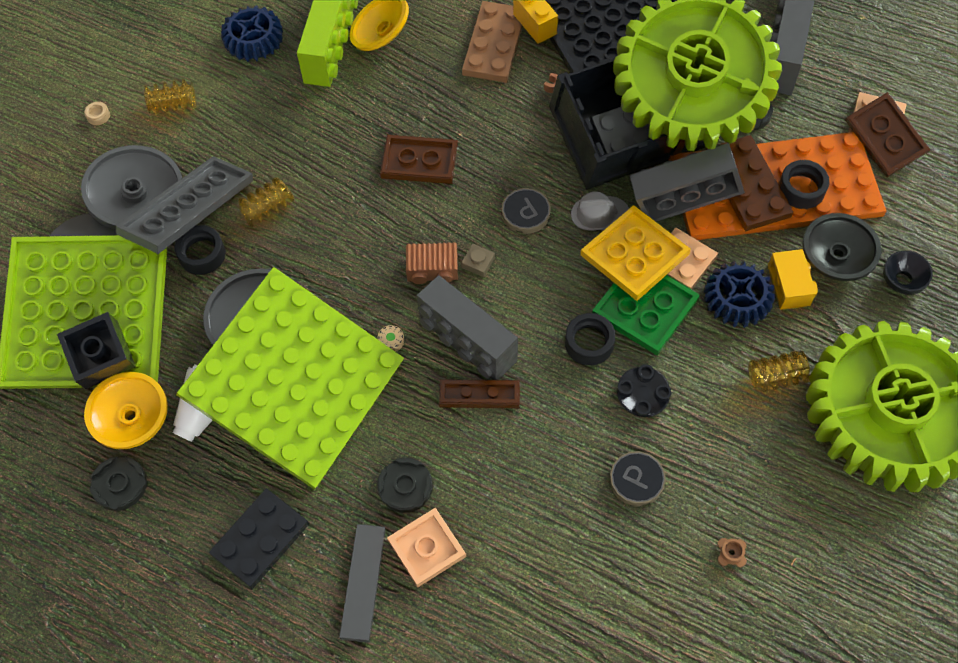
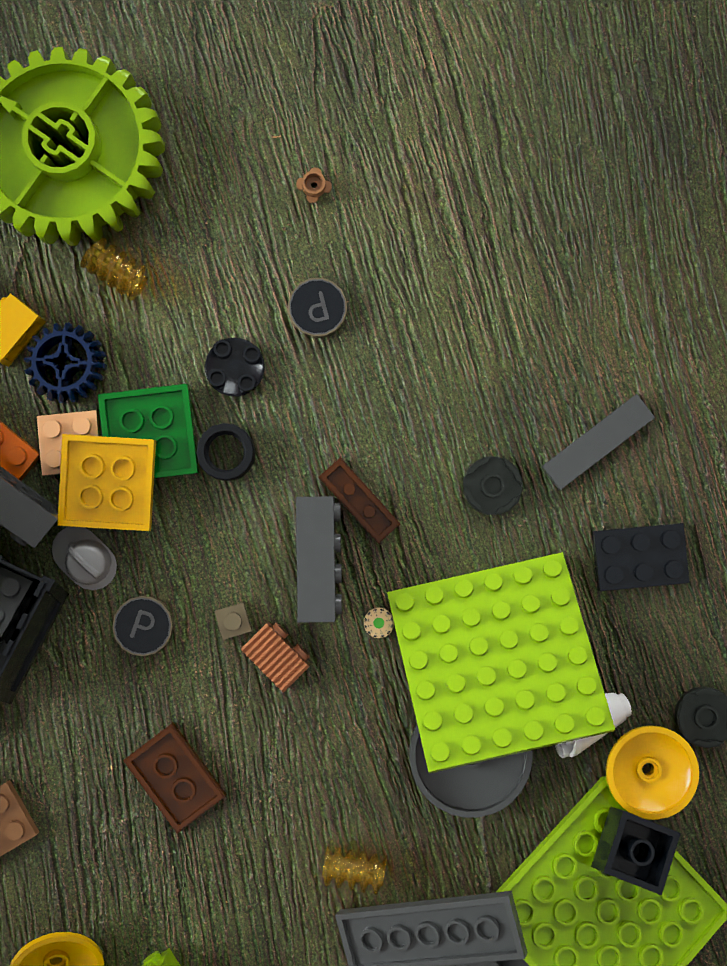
camera: 135 degrees left, 25 degrees up
black tyre [174,225,226,275] -> none
light nougat plate [387,508,466,588] -> none

